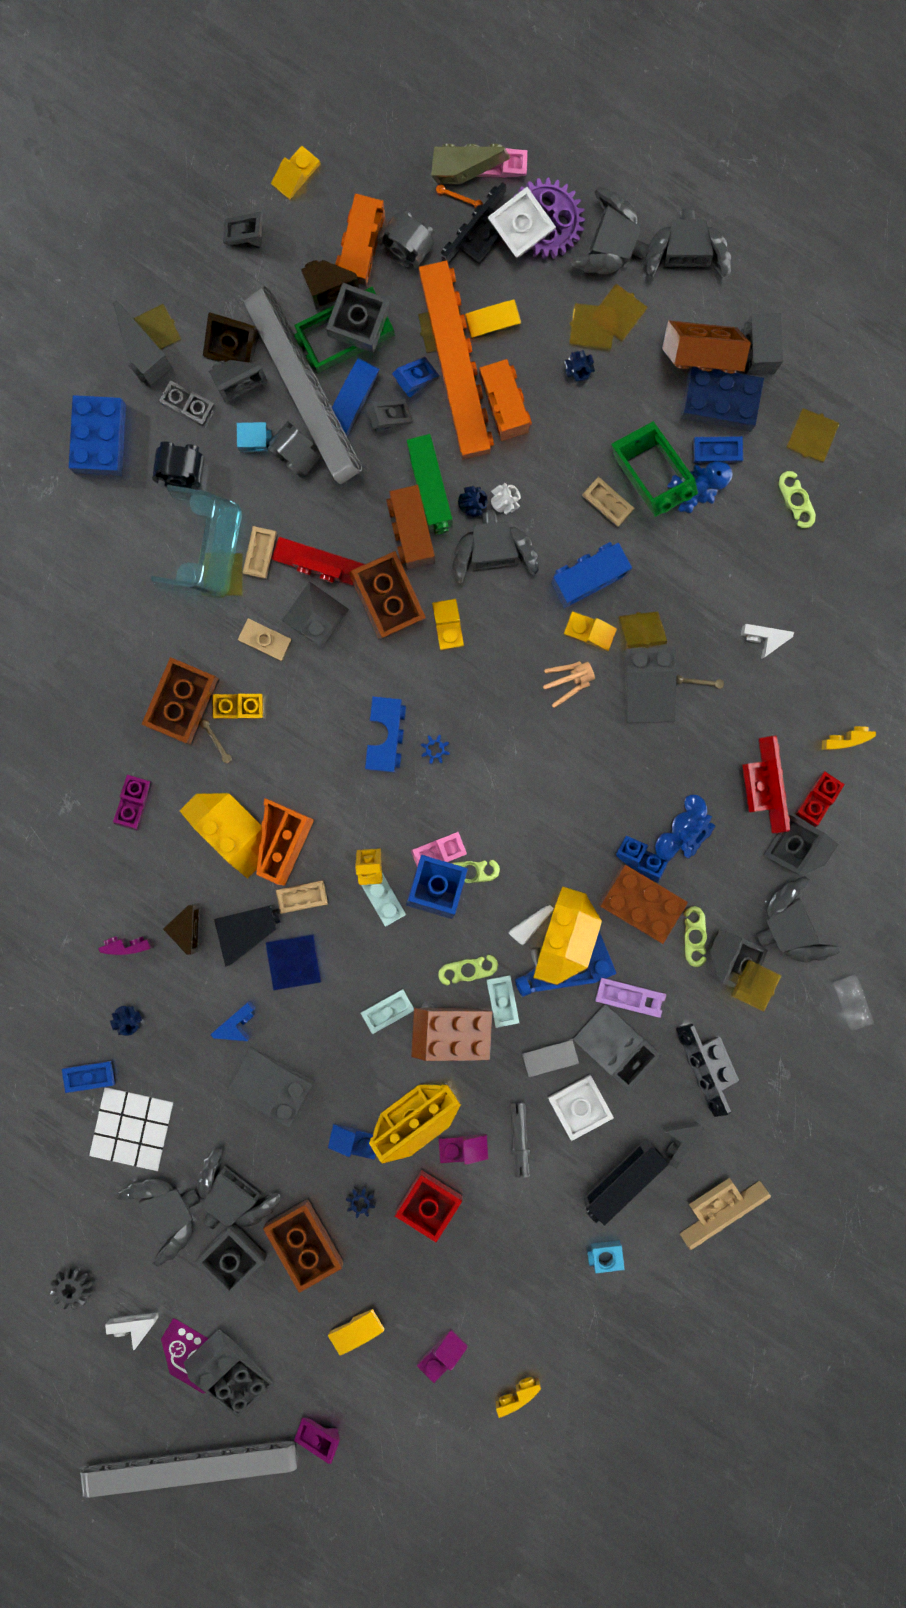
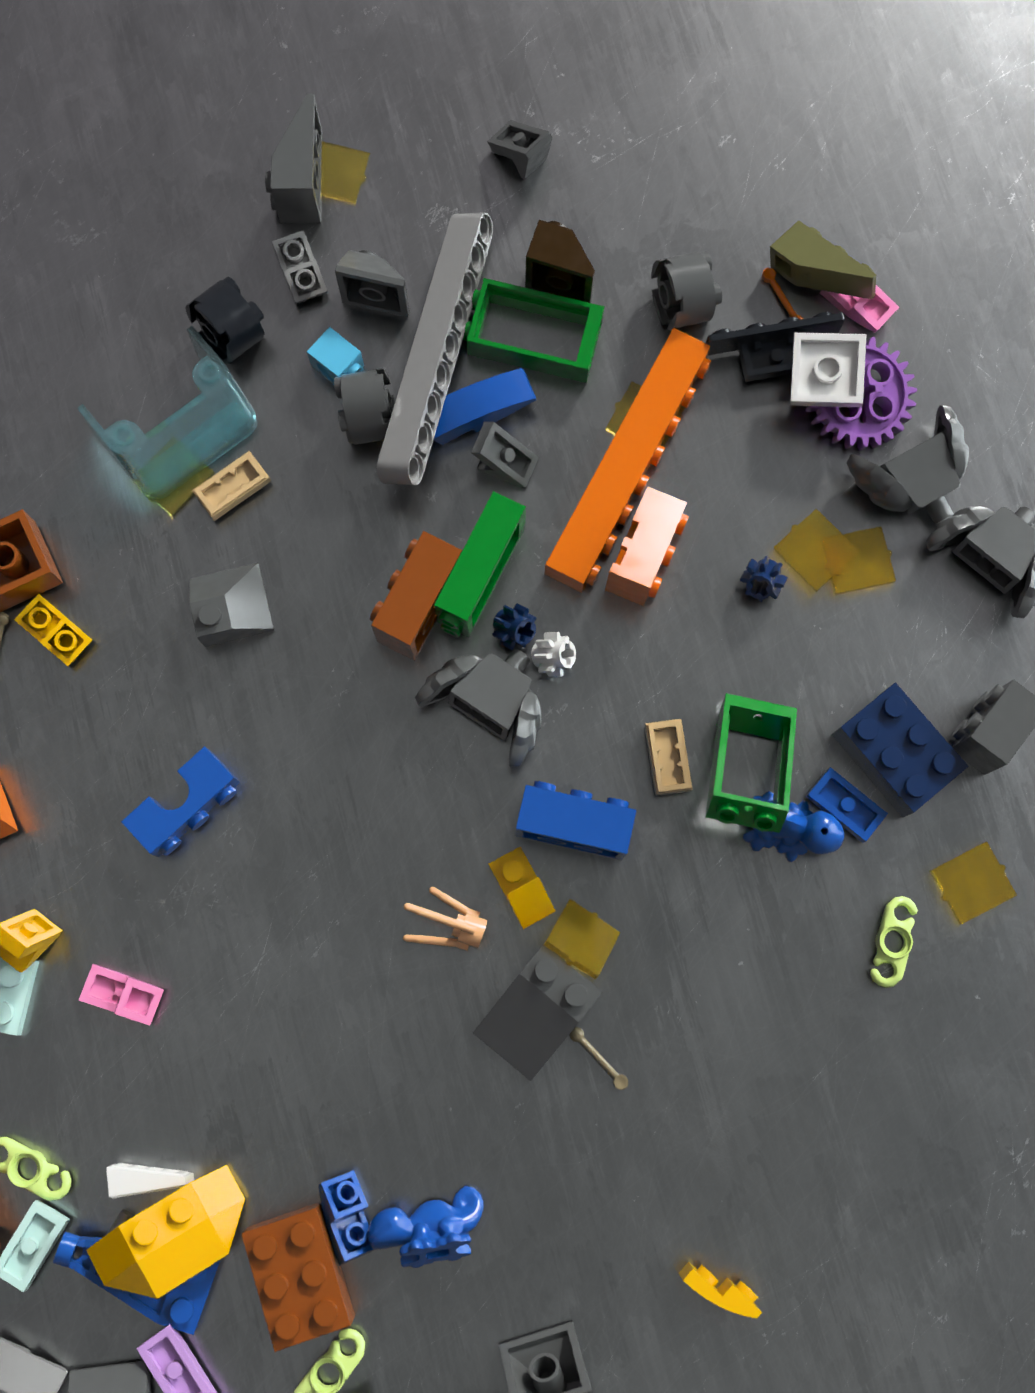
camera: 35 degrees right, 10 degrees down
blue brick [69,395,126,476] -> none
dark brown slope [203,312,260,363] -> none
tan plate [238,618,292,661] -> none
yellow slope [271,146,321,200] -> none
red bracket [272,537,365,586] -> none
dark grey brick [326,283,390,353] -> none
orange wedge [335,193,385,286] -> none
dark orange brick [348,551,426,639] -> none
blue slope [392,357,439,397] -> none
blue slope [406,855,468,919] -> none
blue gear [421,735,450,764] -> none
yellow slope [432,599,464,651] -> none
yellowish green piece [452,860,500,883] -> none
yellow slope [465,299,521,338] -> none
dark orange brick [662,320,751,373] -> none
white slope [741,624,794,659] -> none
red bracket [742,735,790,833] -> none
red slope [796,771,845,827] -> none

